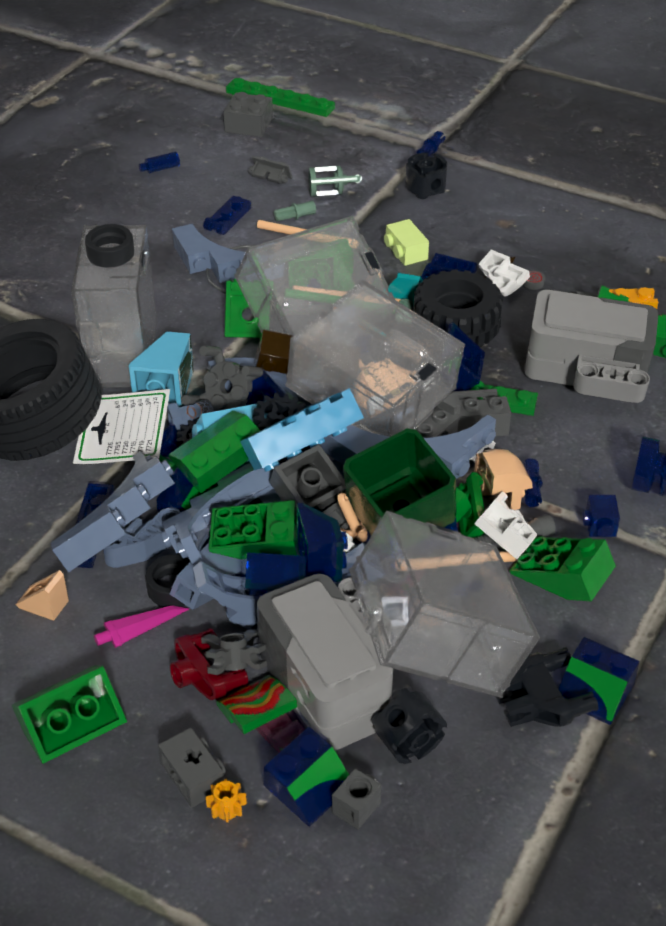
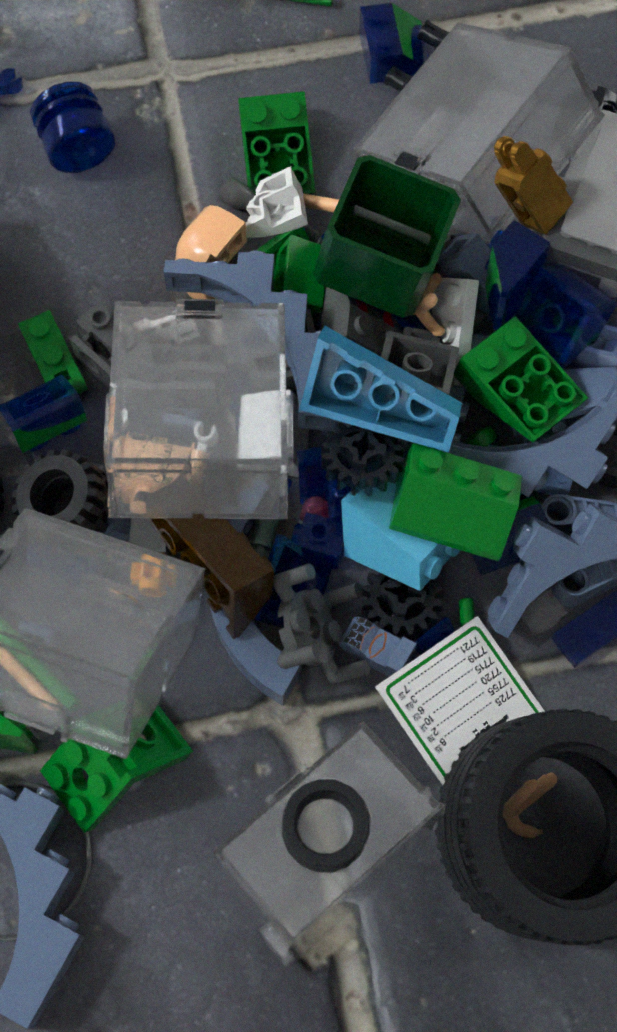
camera: 130 degrees left, 25 degrees up
medium azure slope [129,332,194,407] -> none
clear blue pin [523,459,543,507] -> none
clear blue brick [583,495,620,537] -> none
none -> pearl gold hinge [493,135,573,235]

